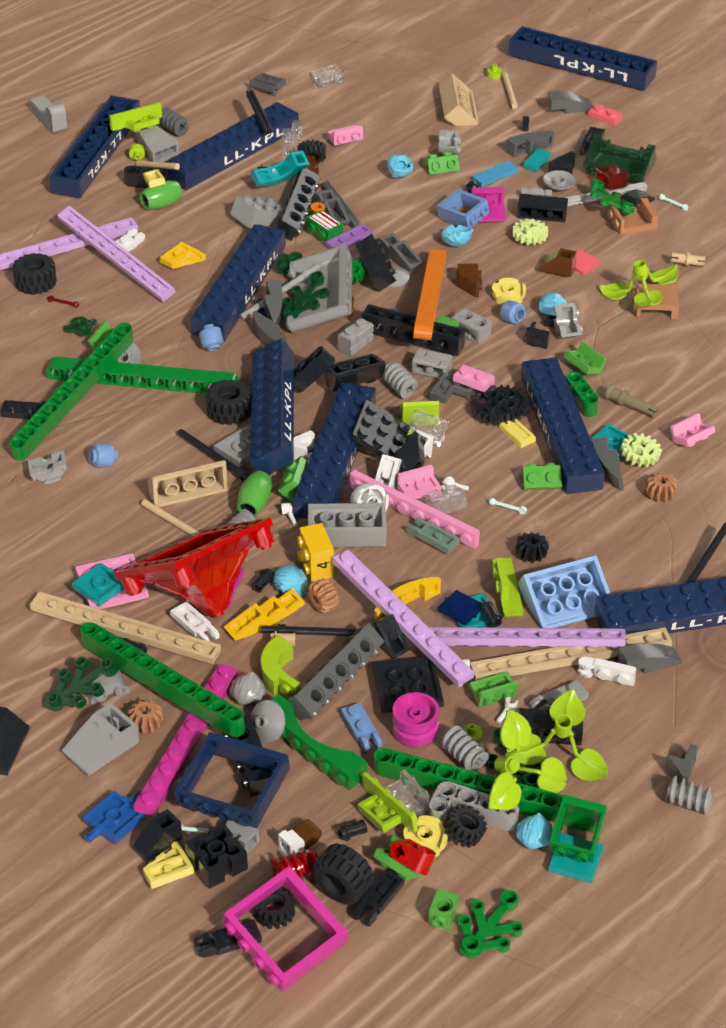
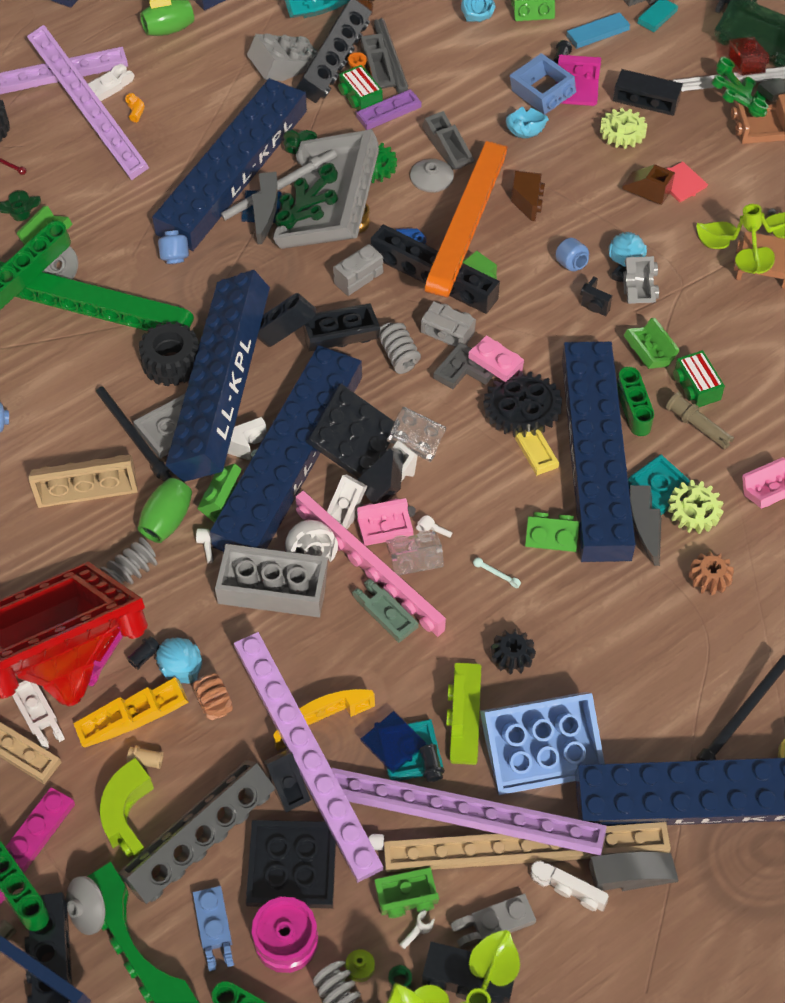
camera: 10 degrees right, 15 degrees up
tan bar [141,499,199,536] -> none
yellow wing [160,242,206,269] -> none
light grey hair [230,672,266,705] -> none
dark grey slope [253,311,287,347] -> none
black bar [261,624,378,637] -> none
yellow brick [297,523,334,582] -> none
black brick [355,234,396,292] -> none
lime slope [400,401,439,426] -> none
light grey brick [451,308,492,345] -> none
light yellow plate [492,278,526,304] -> none
light grey axle [521,188,552,197] -> none
light grey dish [543,171,575,190] -> none
black slope [548,151,576,175] -> none
none -> light orange arm [125,93,145,123]
none -> brick [673,350,725,408]

